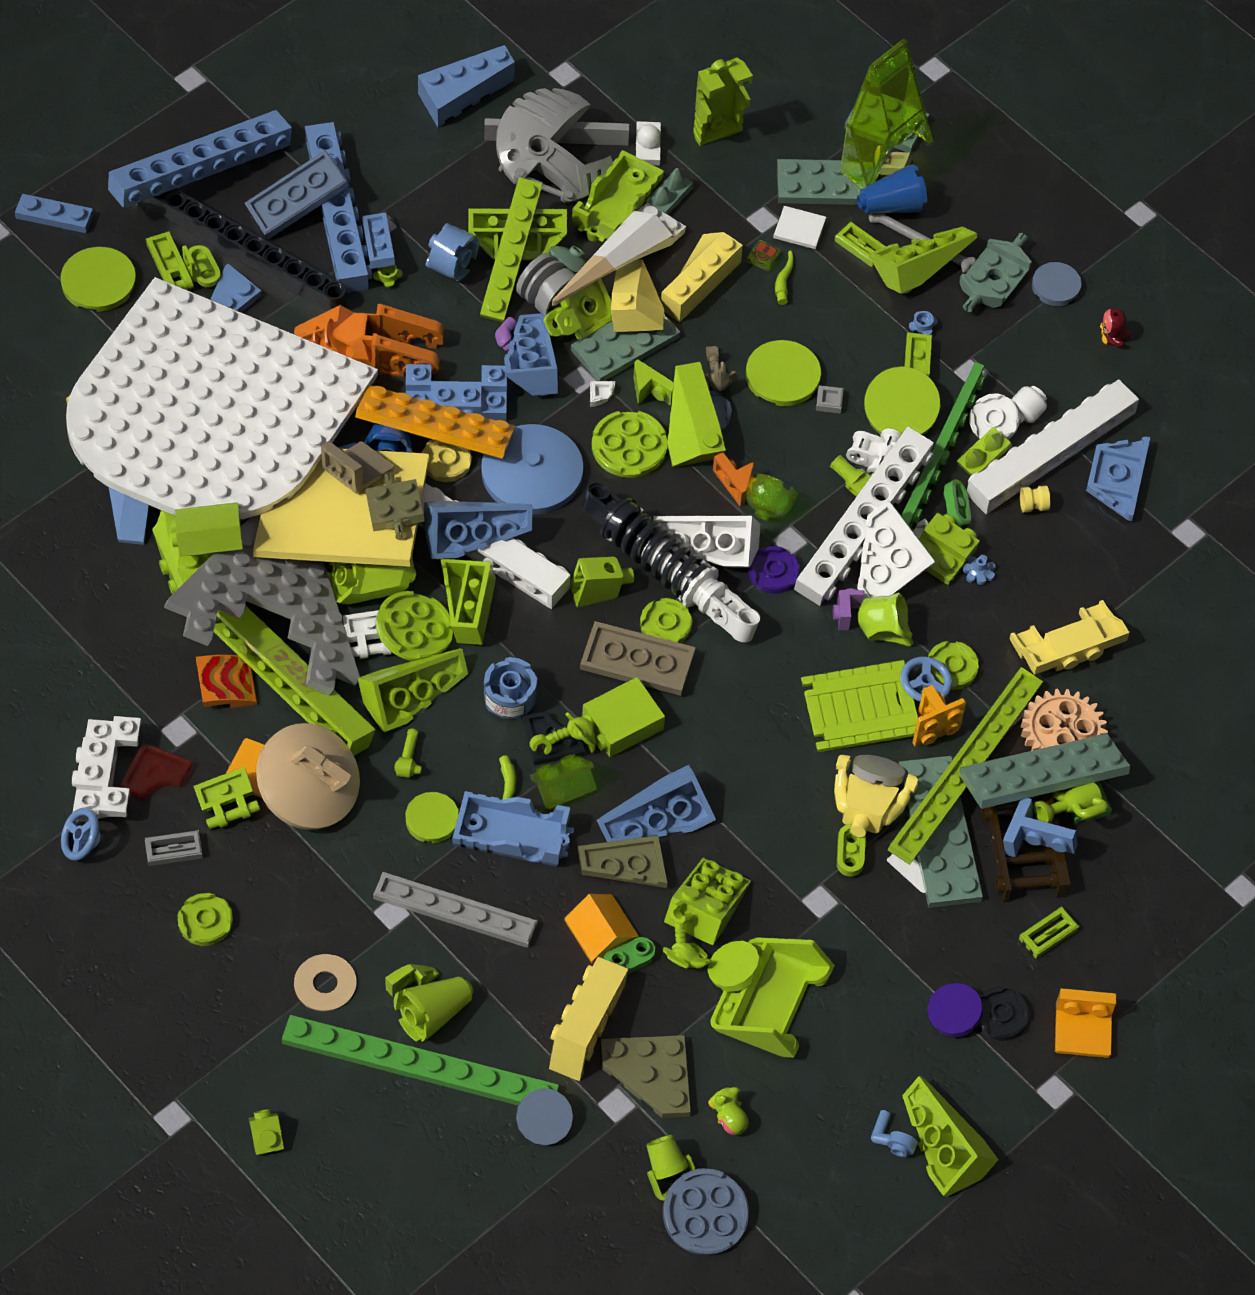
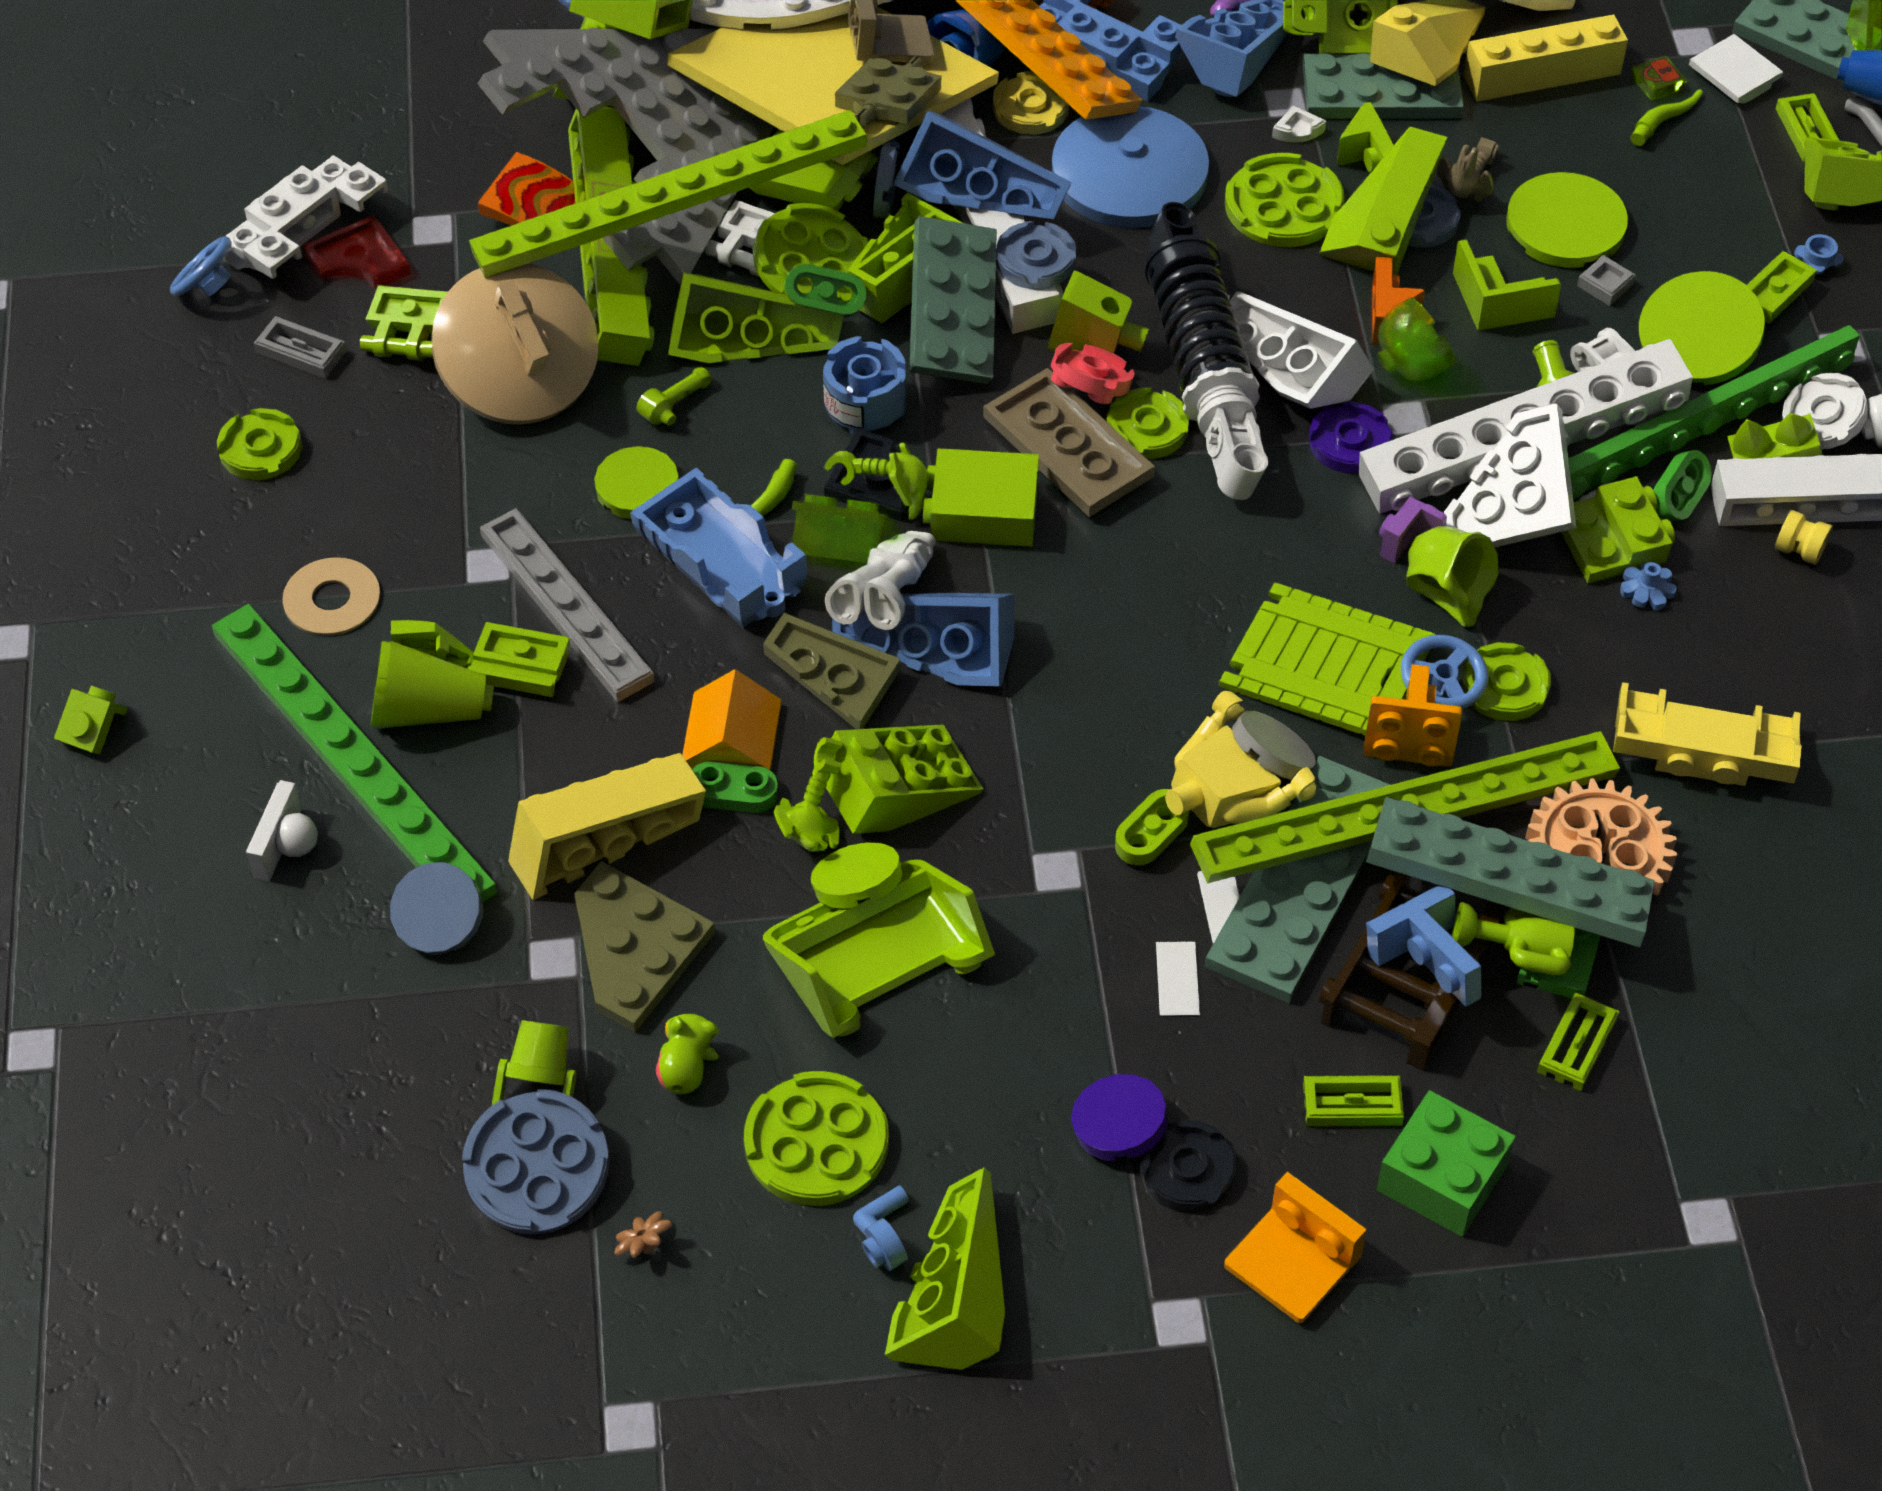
camera: 40 degrees right, 5 degrees down
none -> white tile [246,780,318,882]
none -> lime plate [467,622,571,697]
none -> lime plate [469,110,867,278]
none -> medium nougat plant [614,1211,672,1258]
none -> lime tile [744,1071,889,1206]
none -> bright green plate [784,264,867,315]
none -> white piece [825,531,936,630]
none -> sand blue tile [873,139,901,219]
none -> sand green plate [909,216,997,384]
none -> sand blue tile [996,221,1076,289]
none -> coral plate [1051,343,1135,404]
none -> white sticker [1156,942,1200,1016]
none -> bright green brick [1377,1090,1516,1237]
none -> lime panel [1453,240,1561,331]
none -> lime tile [1537,992,1619,1092]

